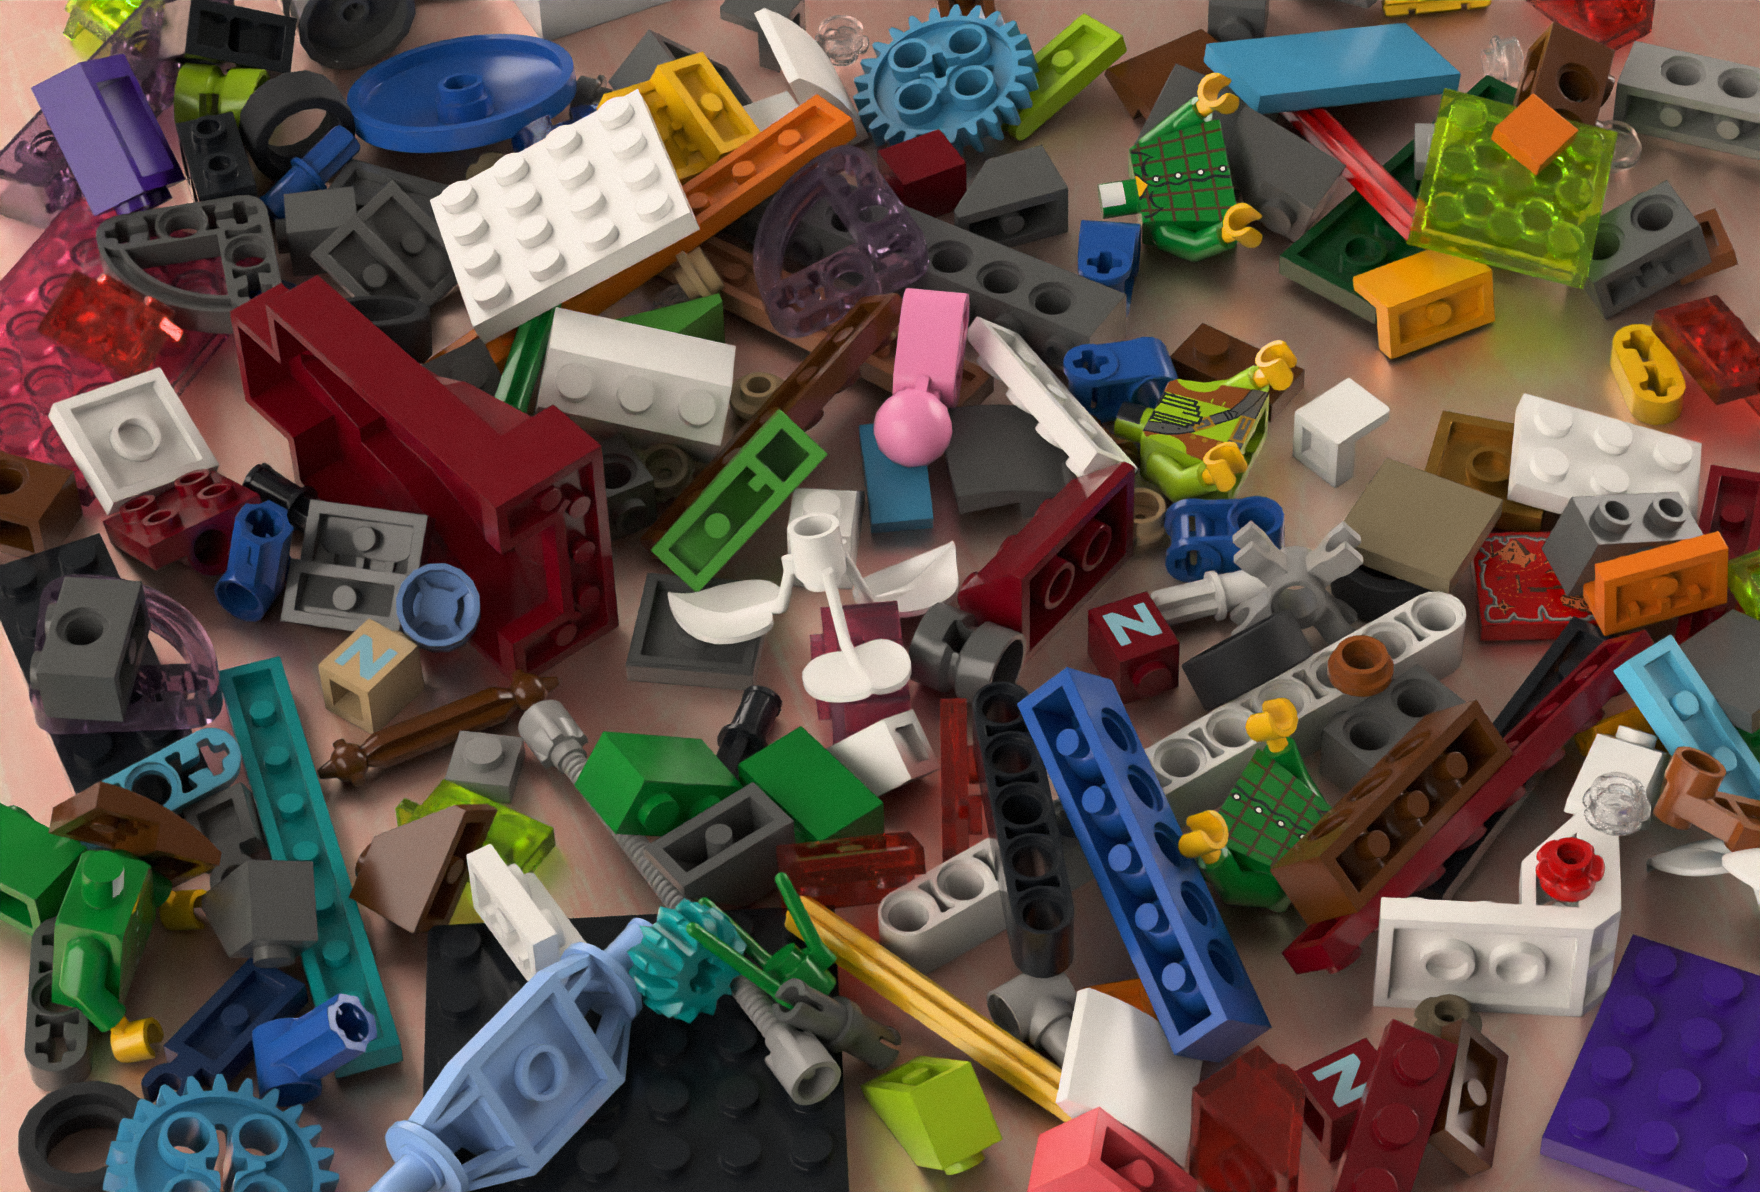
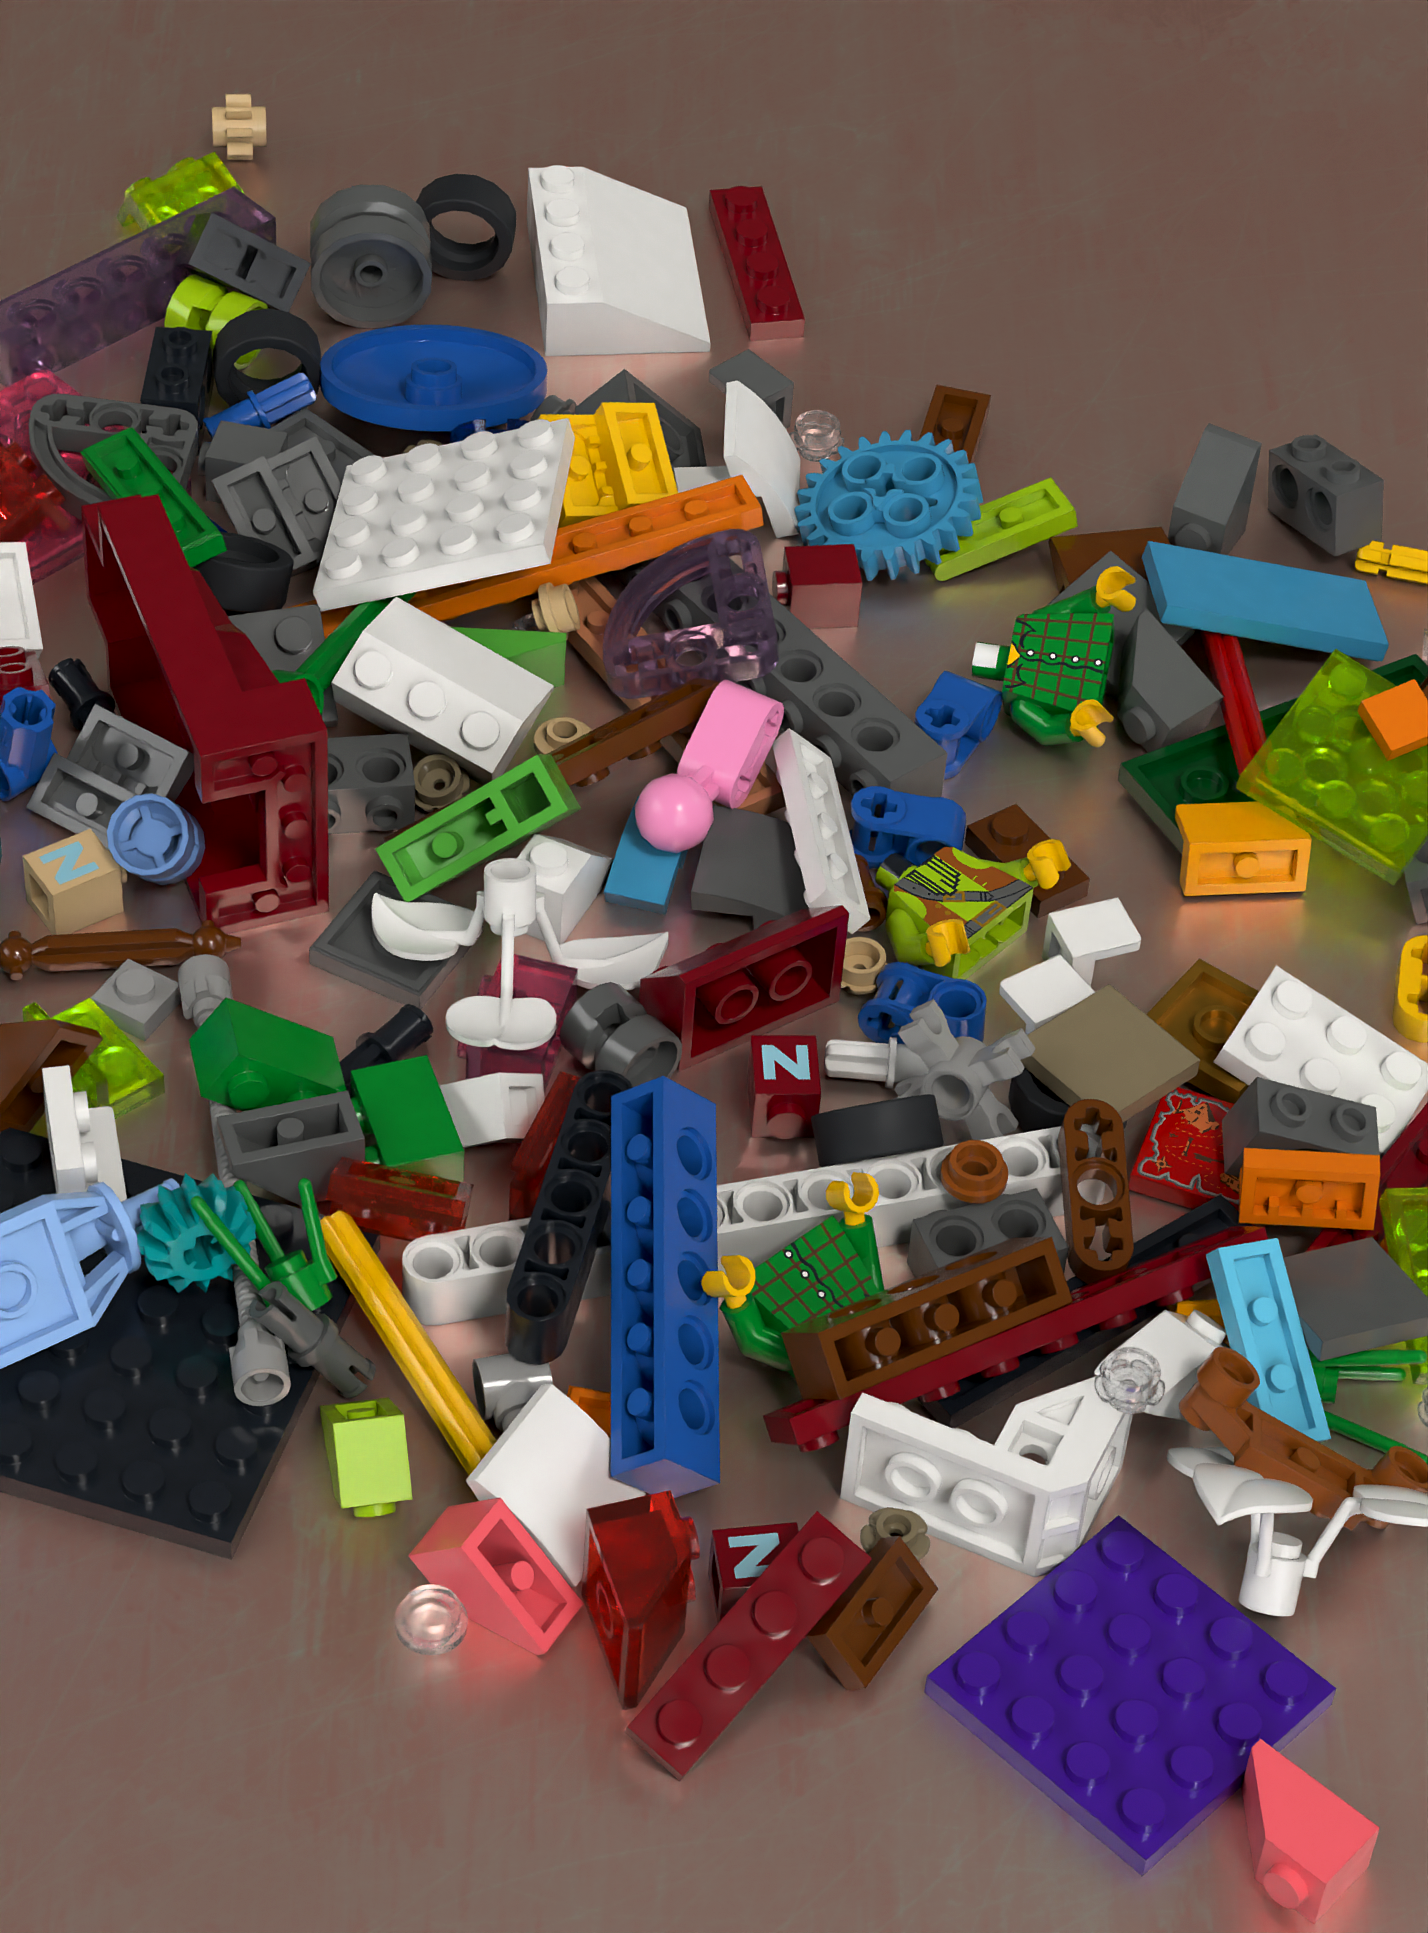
camera: 15 degrees right, 0 degrees up
window [31,53,186,217] -> none
dark grey slope [954,145,1068,248] -> none
red plate [1535,837,1605,902] -> none
none -> green tile [80,427,227,567]
none -> white panel [999,955,1095,1035]
none -> reddish brown beam [1058,1099,1134,1284]

